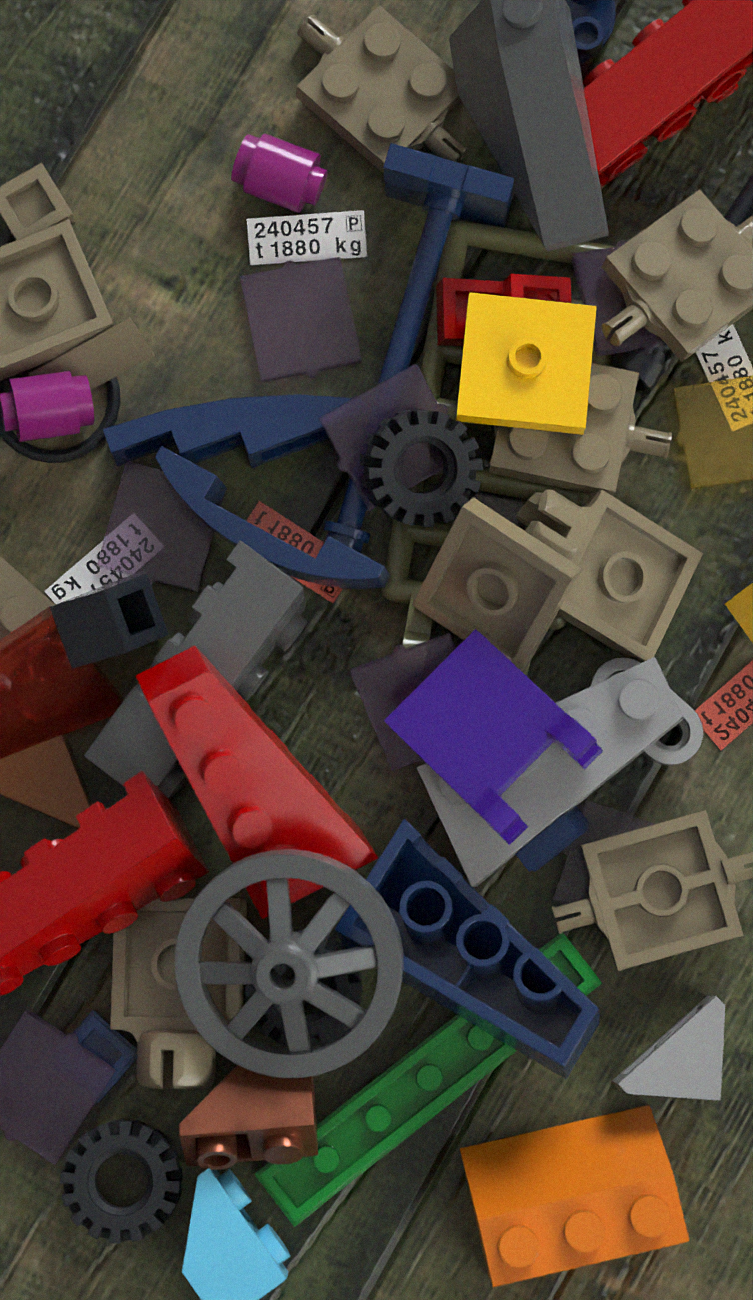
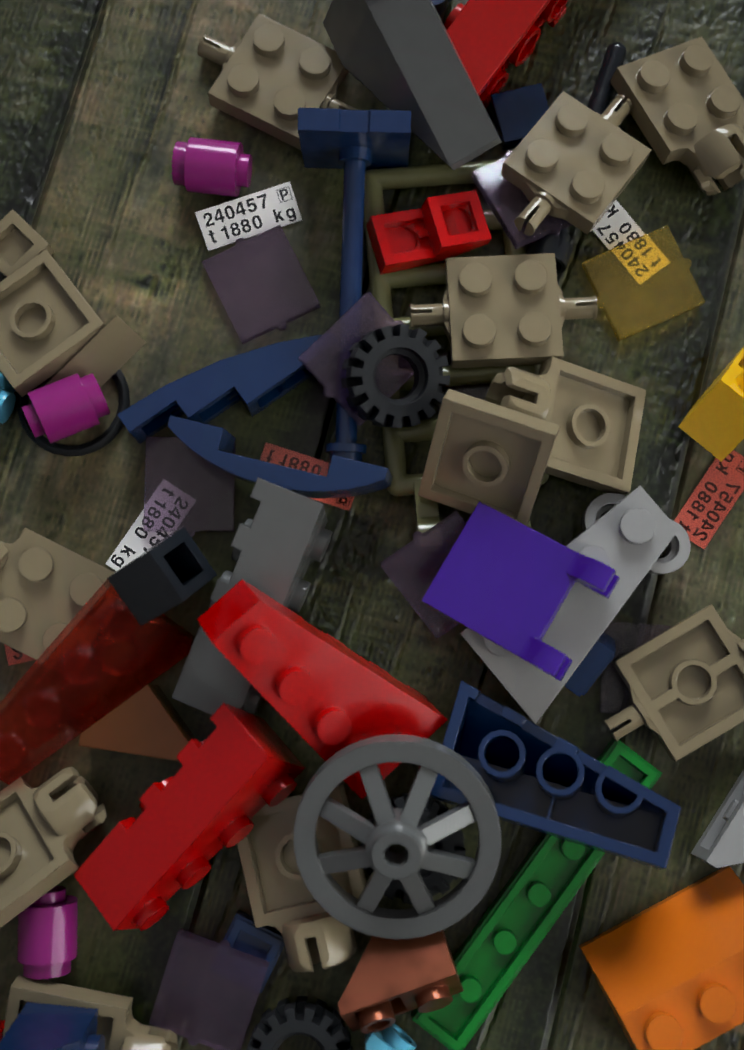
camera: 10 degrees left, 0 degrees up
yellow plate [456,292,596,435] -> none
none -> dark blue tile [489,83,549,151]

